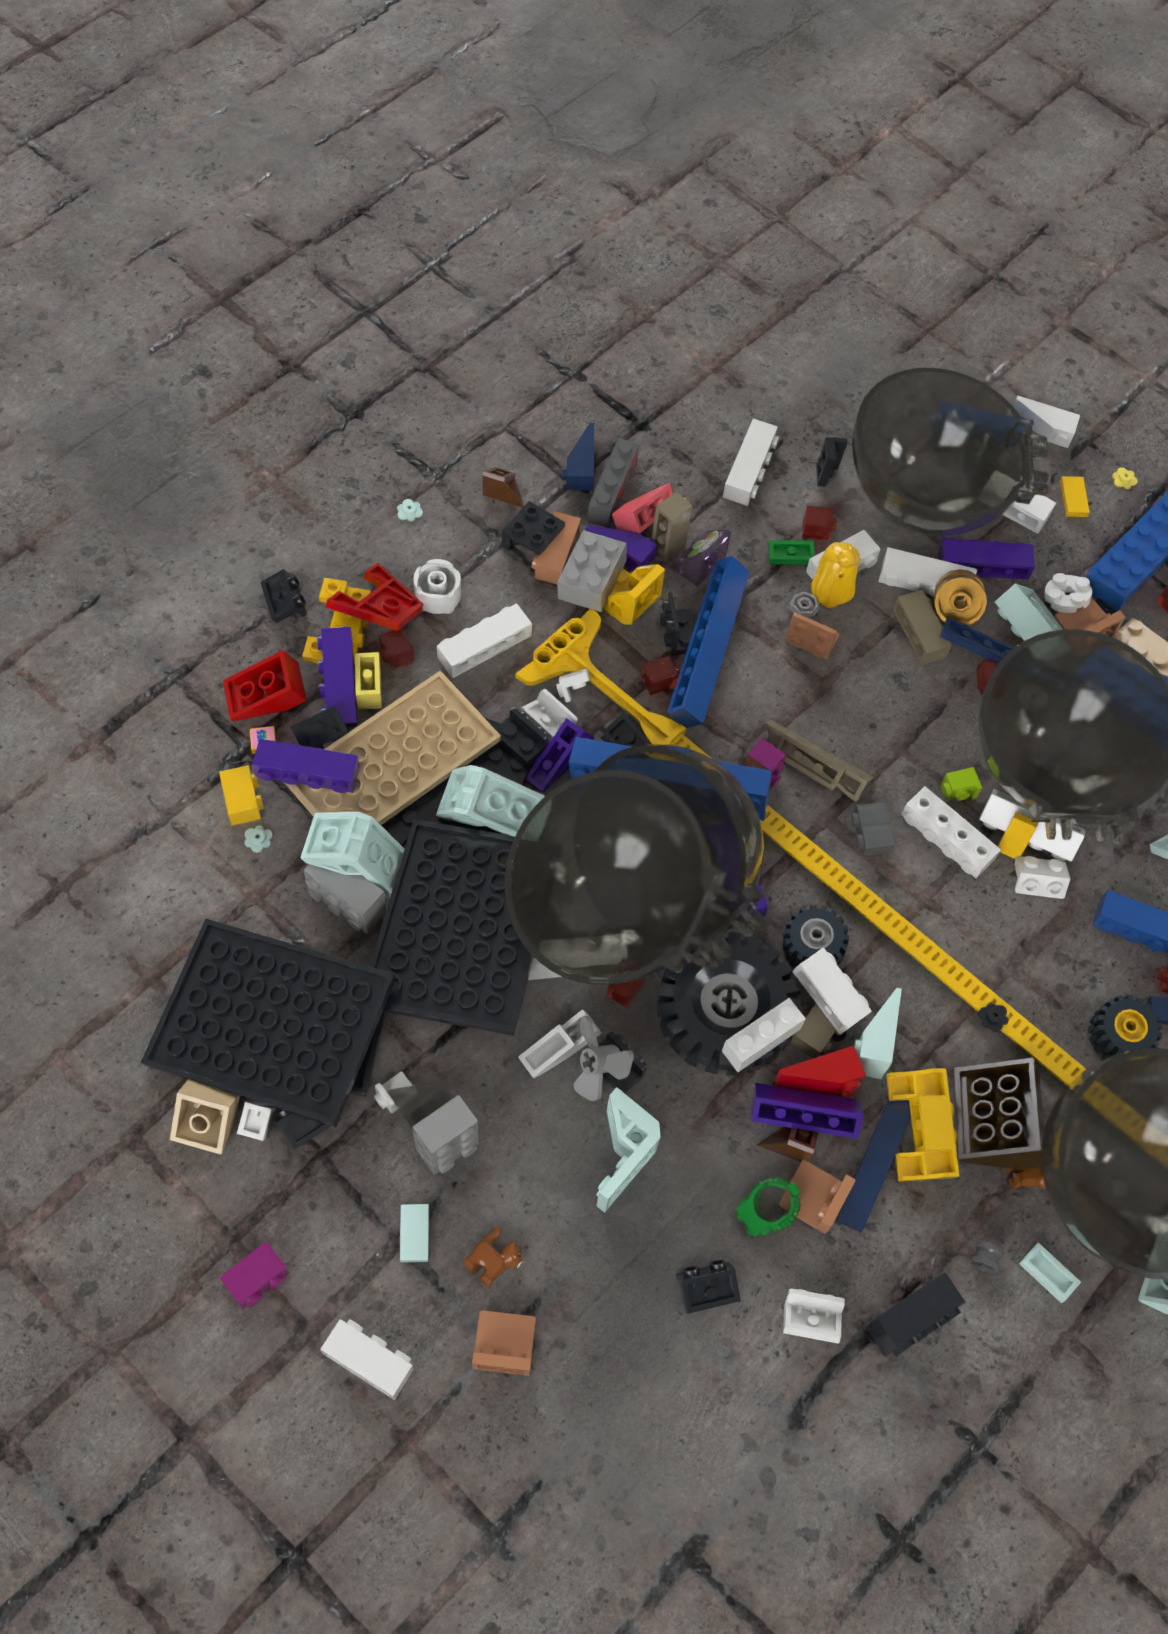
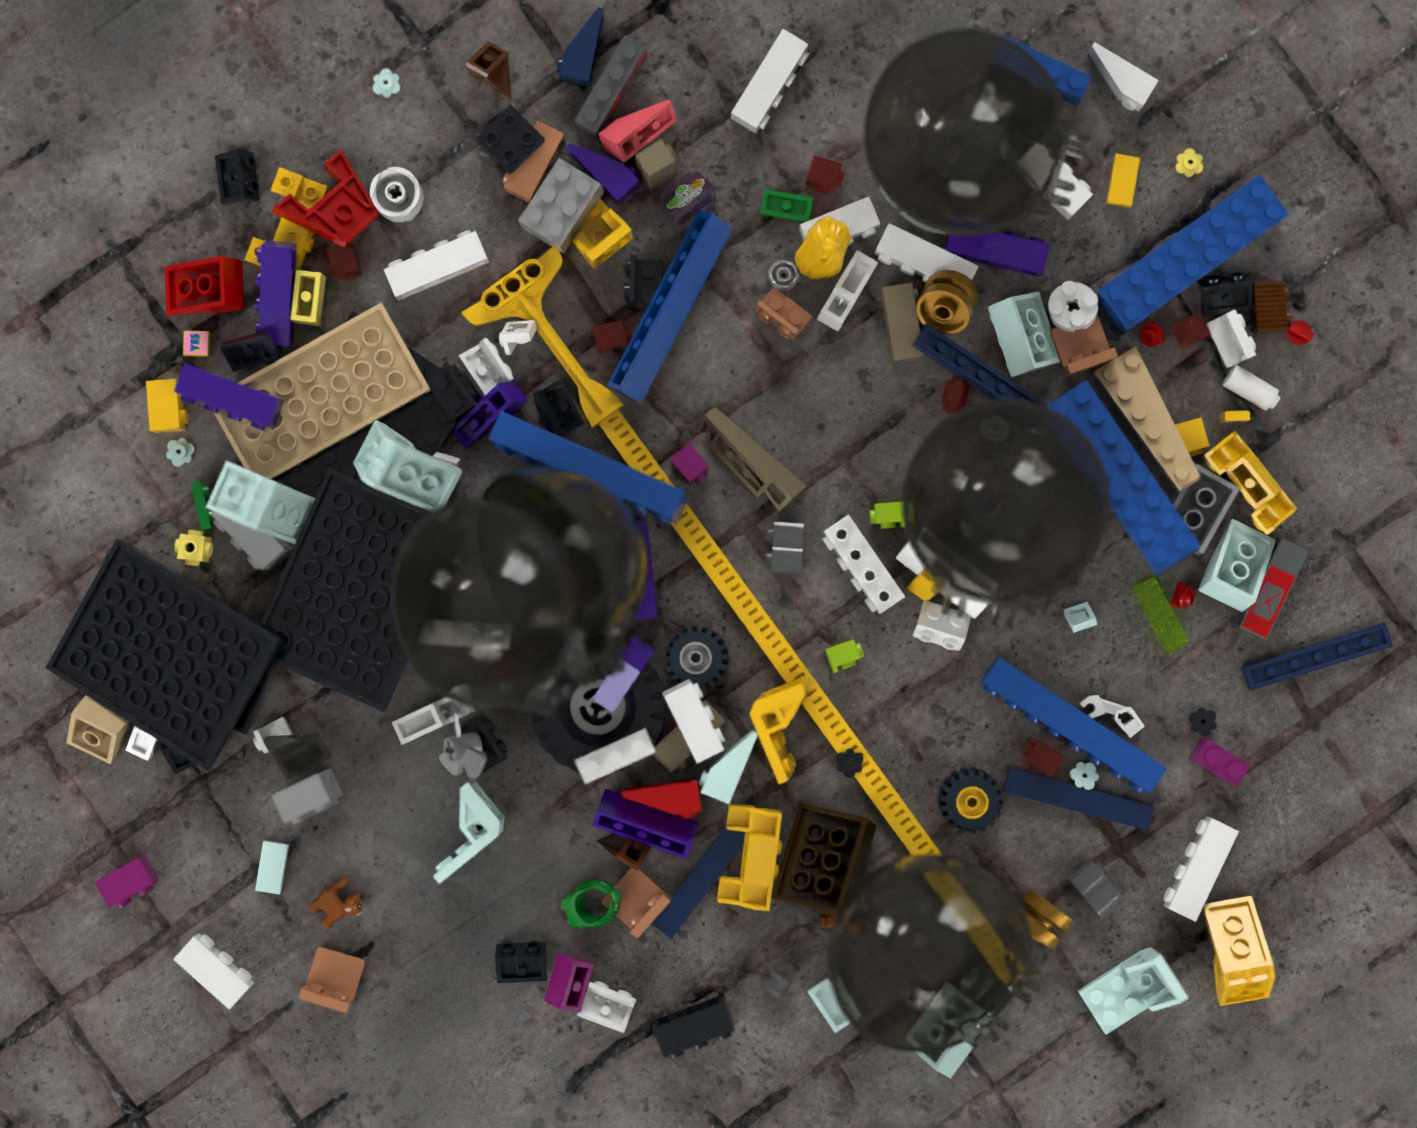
camera: 15 degrees right, 25 degrees up
black bracket [816,437,848,487] -> none
none -> light yellow brick [174,530,213,566]
none -> green plate [191,480,215,532]
none -> magenta brick [544,953,594,1013]
none -> slope [592,636,655,713]
none -> yellow bracket [750,675,812,784]
none -> white slope [817,250,878,331]
none -> lime brick [824,639,864,673]
none -> red plate [1140,319,1166,347]

